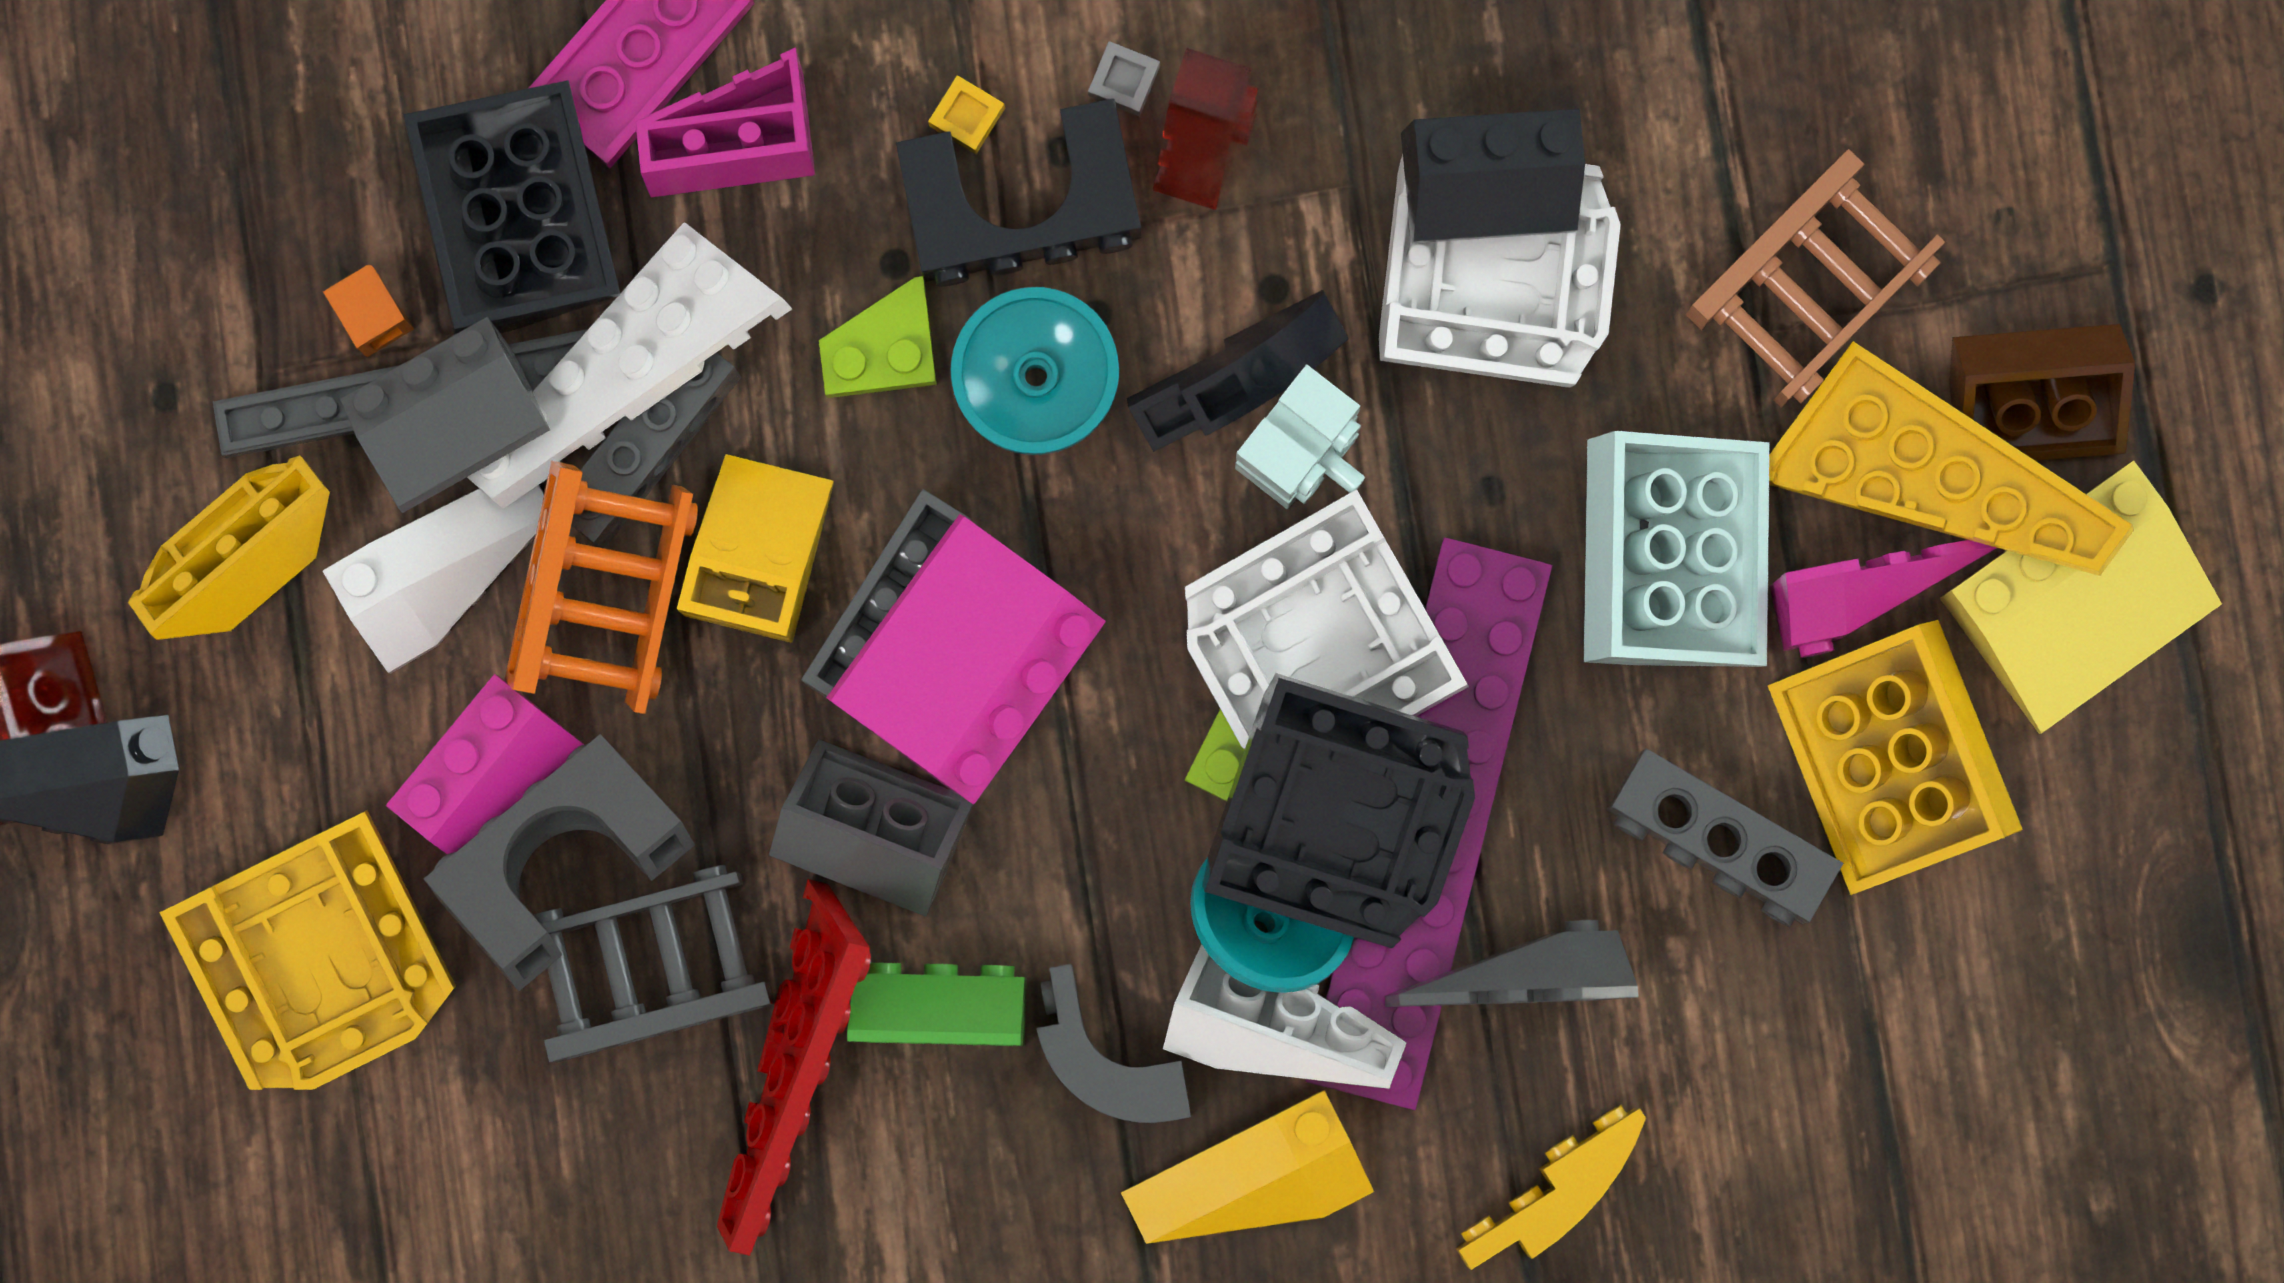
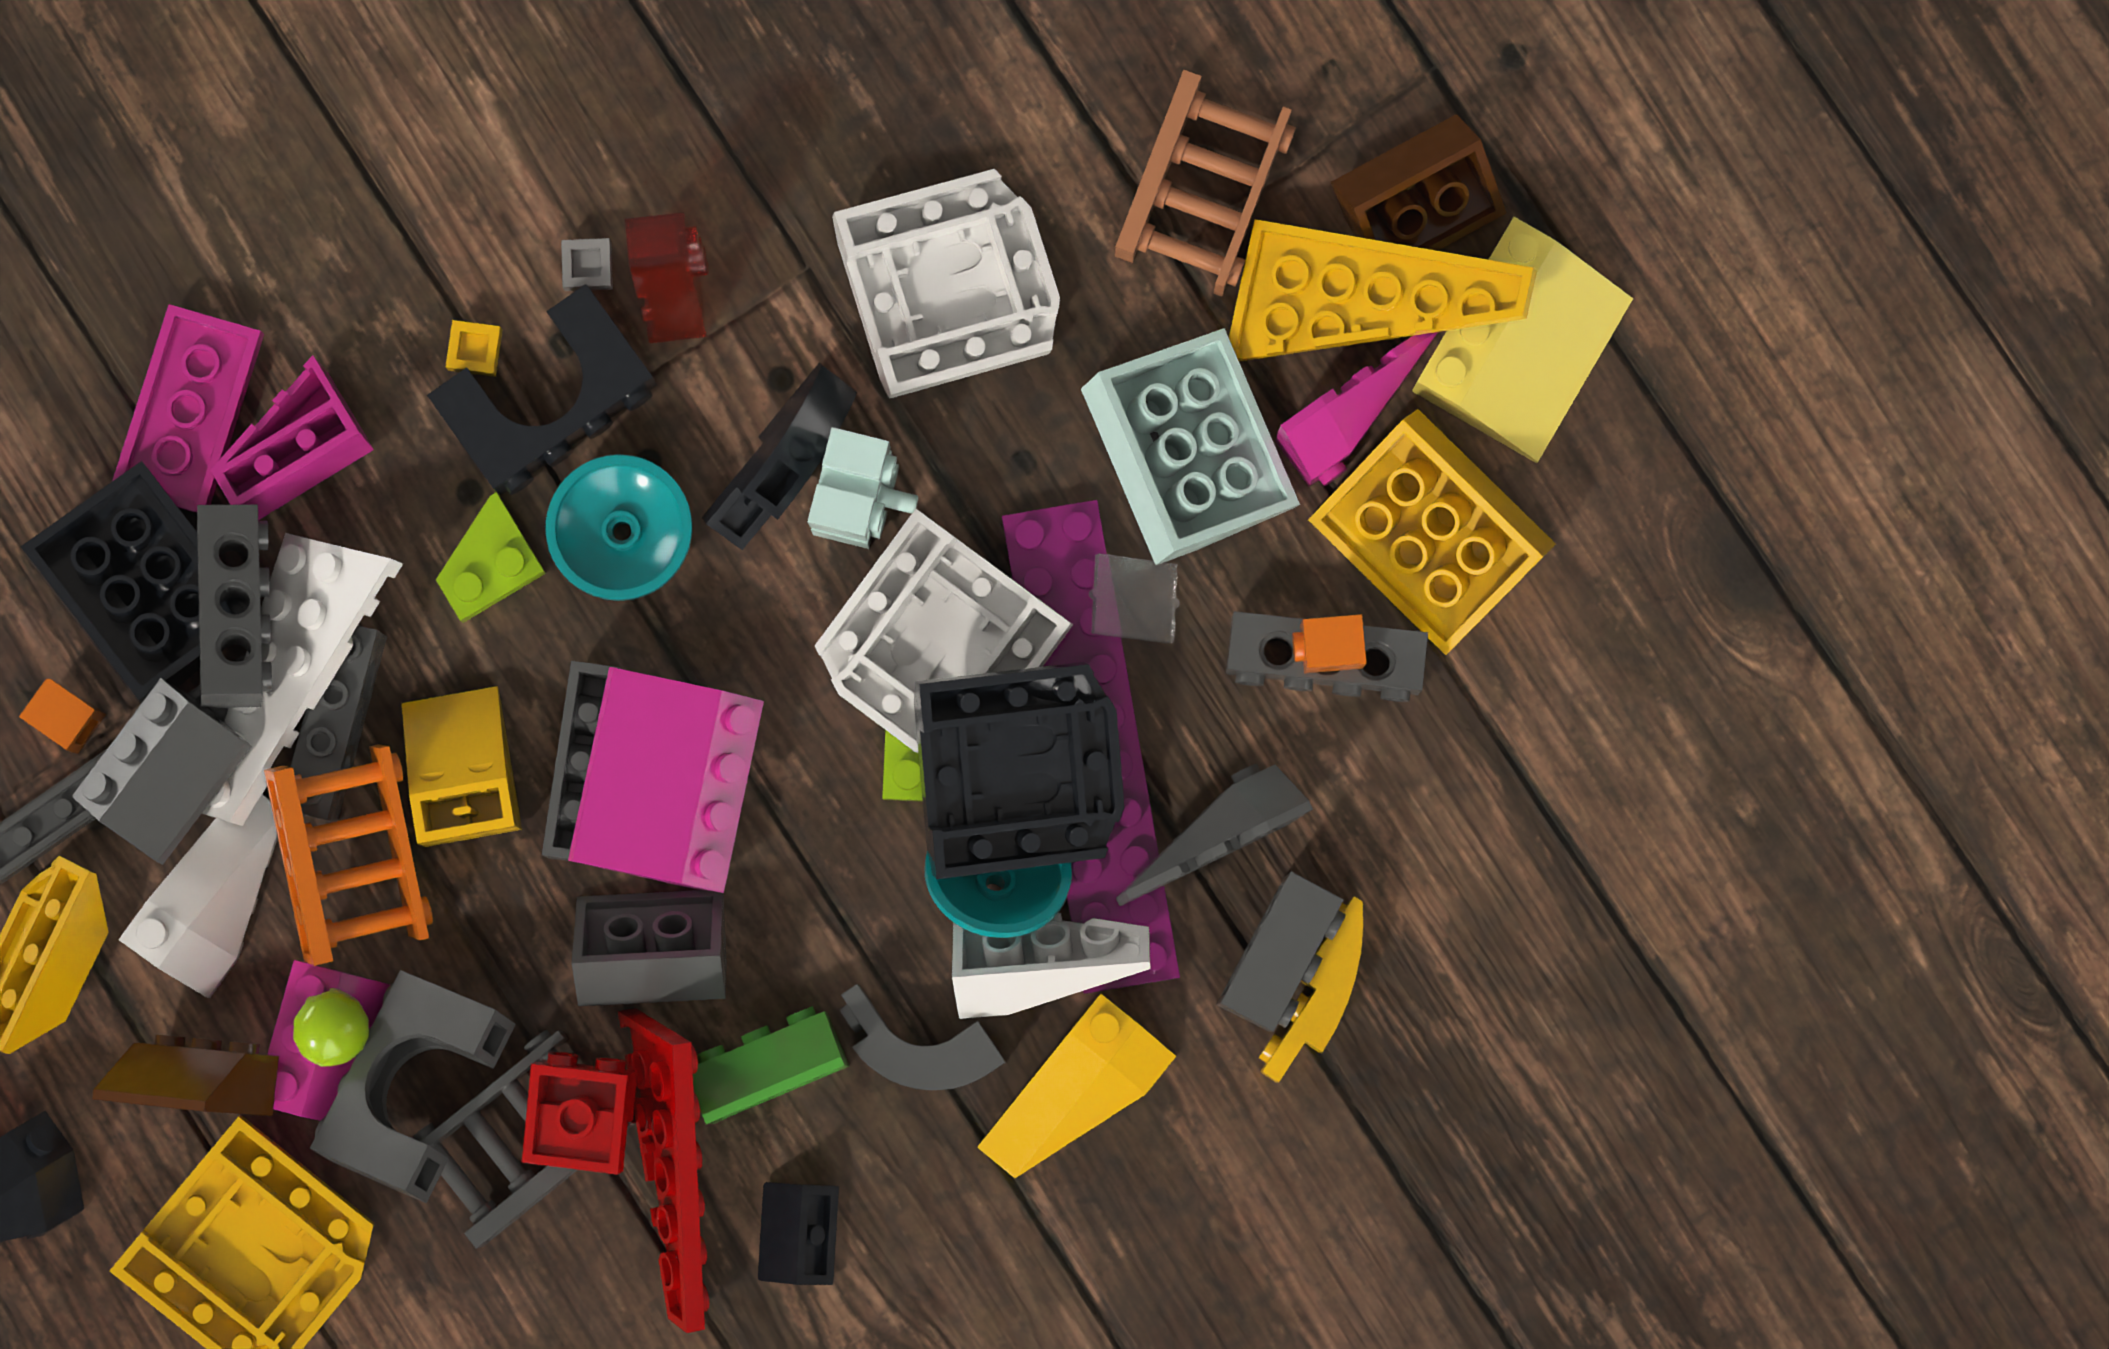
camera: 30 degrees left, 0 degrees up
black slope [1401,109,1585,244] -> none
none -> reddish brown slope [92,1034,279,1116]
none -> dark grey brick [197,505,272,708]
none -> lime hair [293,988,369,1067]
none -> red plate [522,1052,638,1175]
none -> black panel [758,1182,839,1285]
none -> clear piece [1089,553,1180,644]
none -> dark grey slope [1216,872,1346,1032]
none -> orange brick [1292,614,1366,673]

